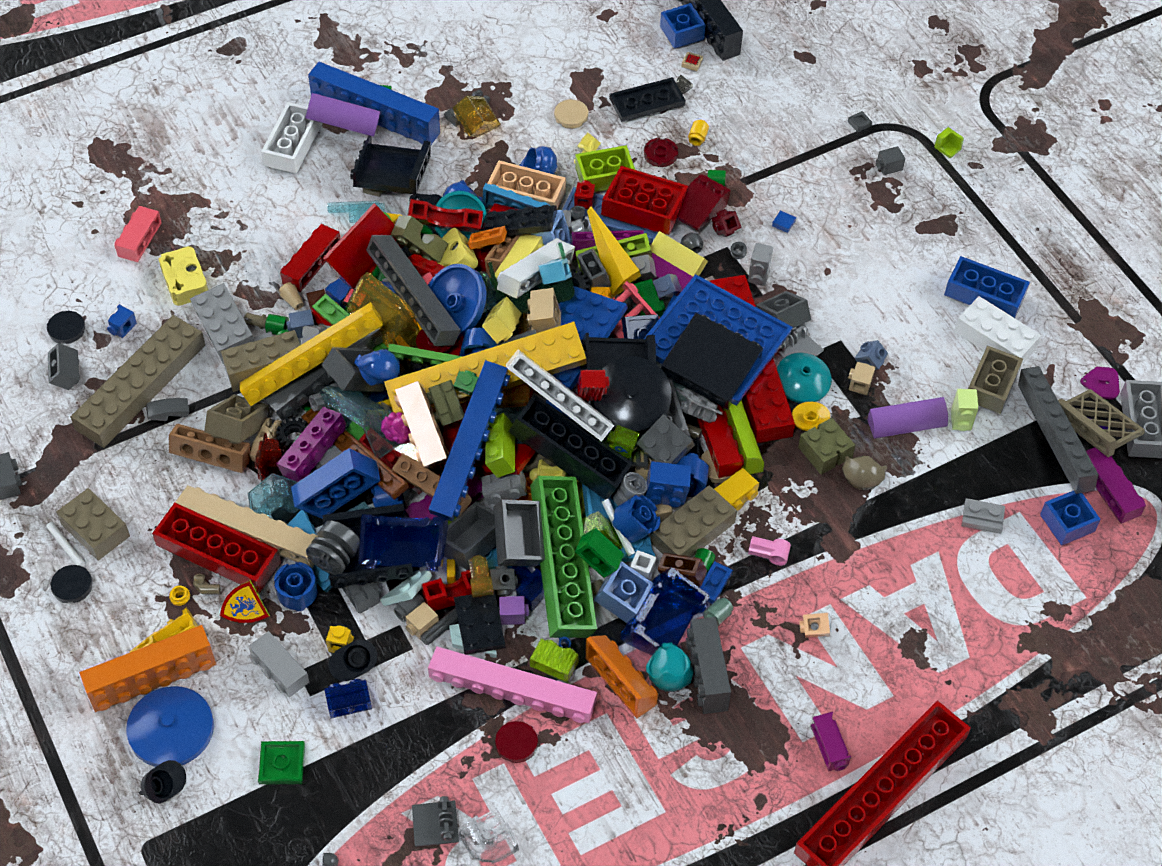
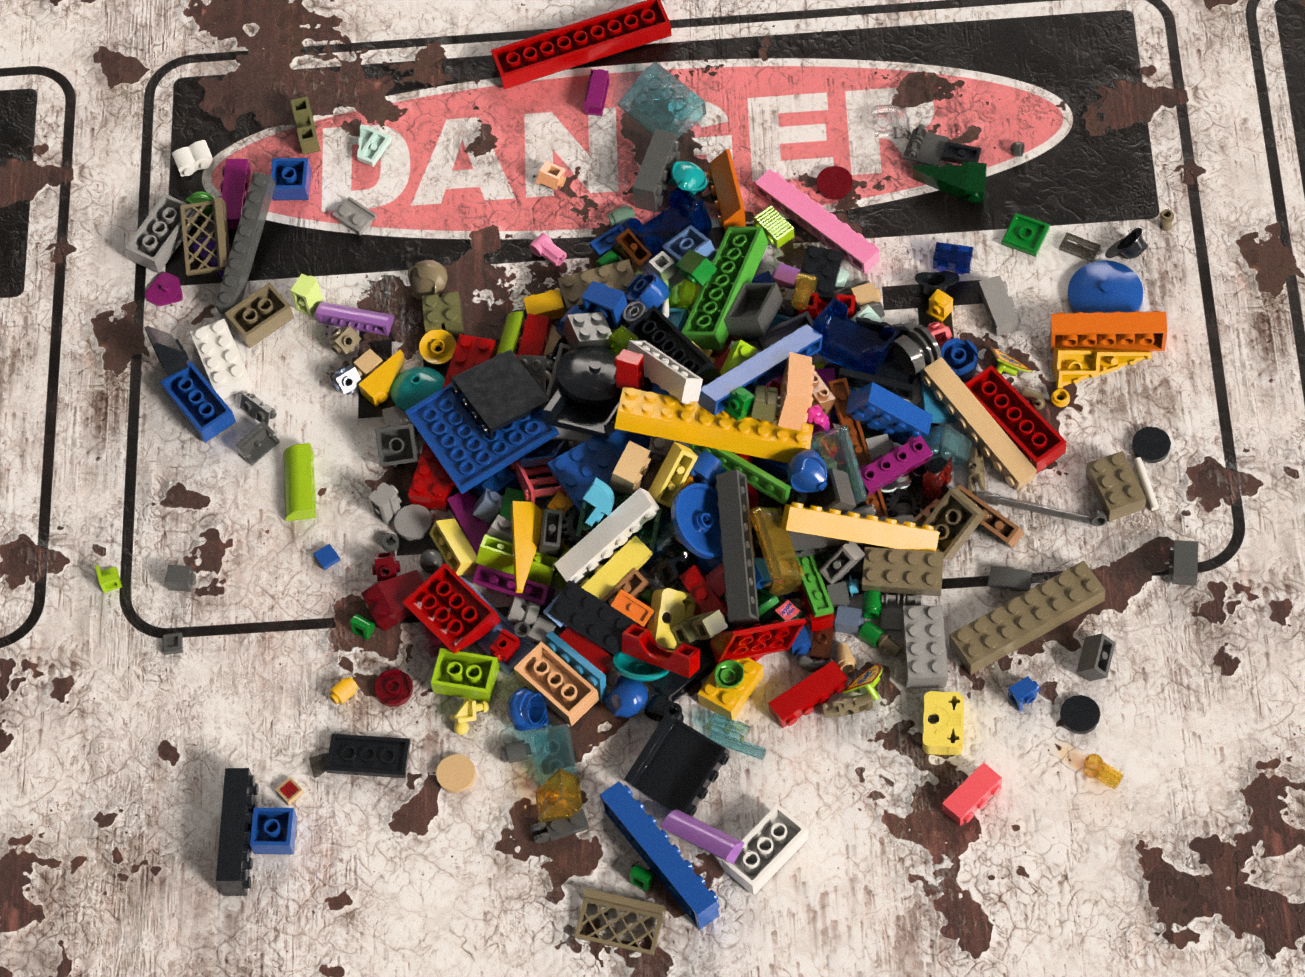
camera: 145 degrees left, 5 degrees up
none -> black slope [144,326,189,376]
none -> bright green hat [186,191,214,217]
none -> dark grey hinge [235,421,280,466]
none -> dark grey hinge [240,393,277,425]
none -> lime brick [283,443,316,521]
none -> olive arch [290,96,321,155]
none -> dark tan brick [328,326,361,355]
none -> light aqua wing [357,124,392,167]
none -> yellow slope [358,350,405,407]
none -> light grey tile [394,504,433,541]
none -> dark grey brick [501,740,531,763]
none -> clear light blue slope [529,723,579,790]
none -> dark tan fence [574,888,666,956]
none -> clear light blue slope [618,61,706,138]
none -> dark grey arm [797,654,826,672]
none -> dark tan hinge [822,693,873,718]
none -> shield [843,663,883,701]
none -> dark green wedge [913,162,987,203]
none -> coral brick [927,322,952,350]
none -> black plate [942,142,981,164]
none -> dark tan hinge [967,446,985,493]
none -> flat silver bar [976,492,1091,524]
none -> clear smoke tile [1059,232,1101,262]
none -> clear yellow piece [1083,754,1124,790]
none -> dark grey hinge [1091,510,1107,526]
none -> dark tan pin [1159,209,1174,231]

